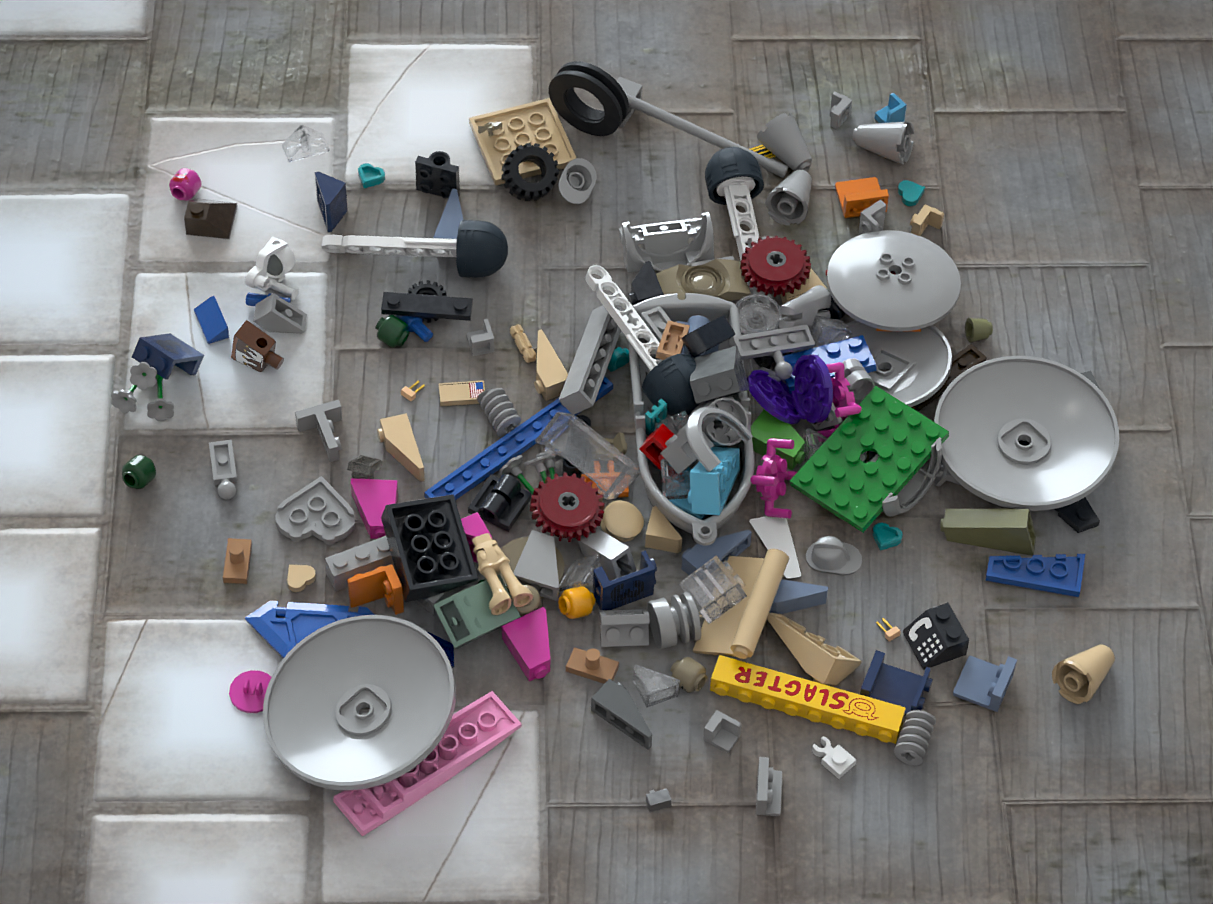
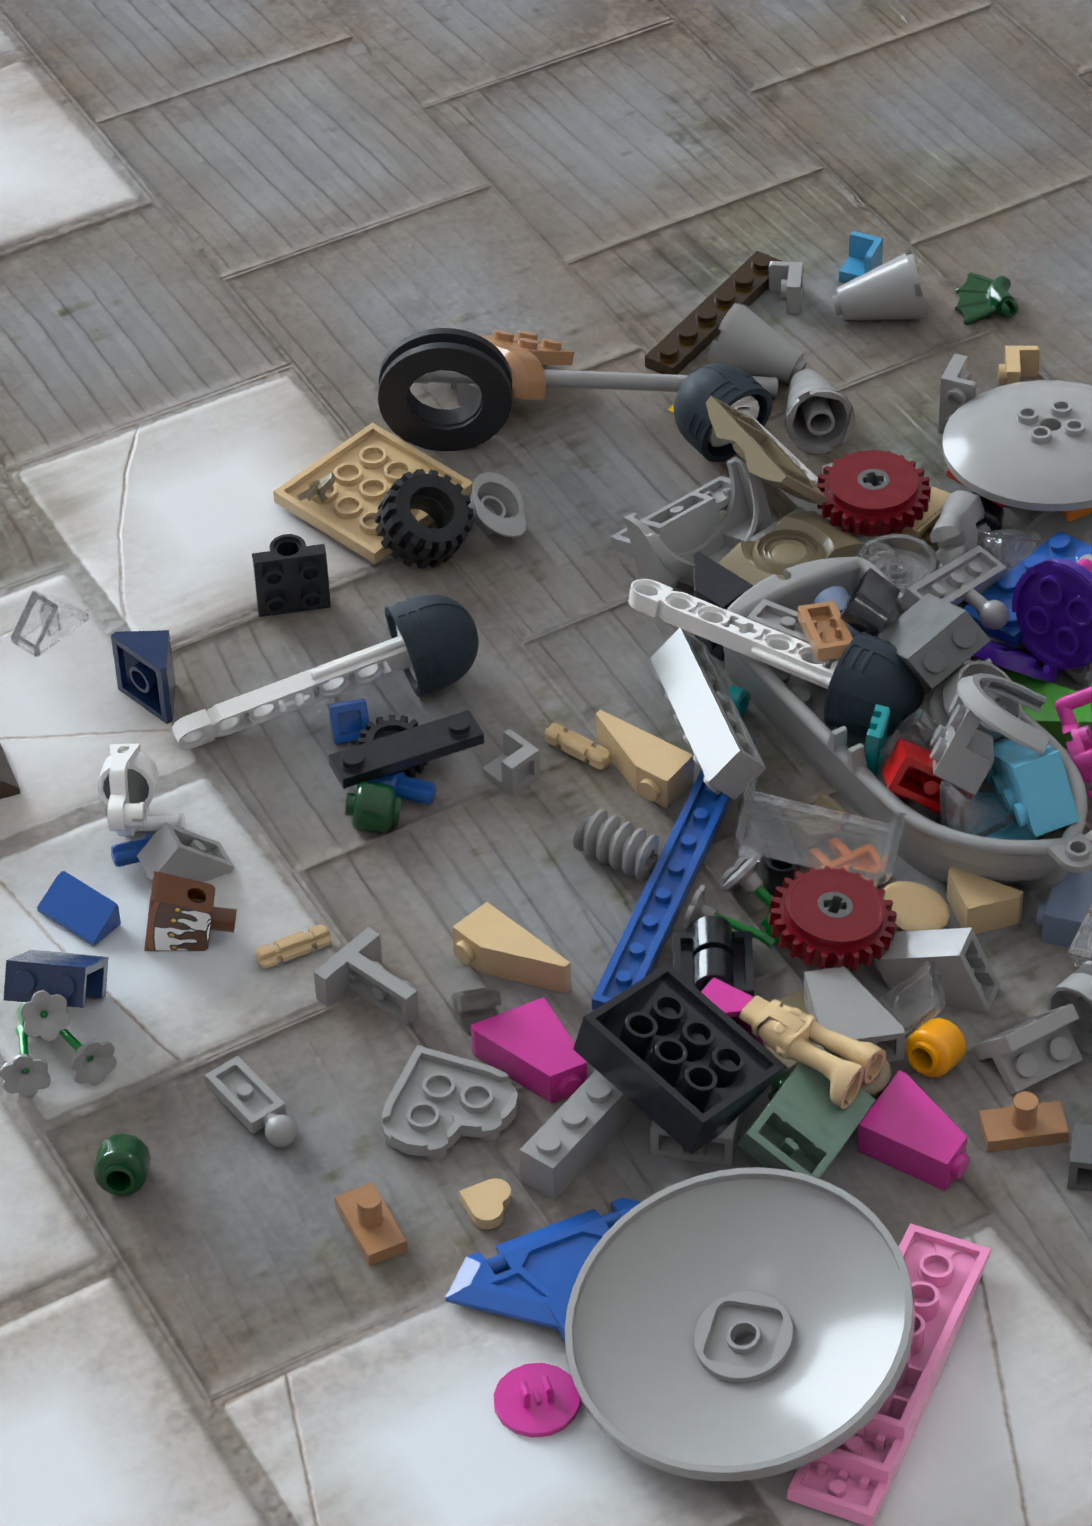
camera: 25 degrees left, 10 degrees down
orange bracket [347,564,404,615] -> none
teal tile [358,163,385,188] -> none
light nougat piece [401,381,425,401] -> none
sand blue slope [433,189,463,239] -> none
tan tile [439,380,485,406] -> none
dark blue panel [592,551,657,610] -> none
orange bracket [835,177,889,218] -> none
teal tile [898,180,925,206] -> none
none -> tan axle [255,924,331,969]
none -> blue tile [327,698,369,744]
none -> medium nougat piece [477,330,575,400]
none -> dark brown plate [645,251,784,375]
none -> dark tan slope [706,396,828,505]
none -> dark green arm [955,272,1018,325]

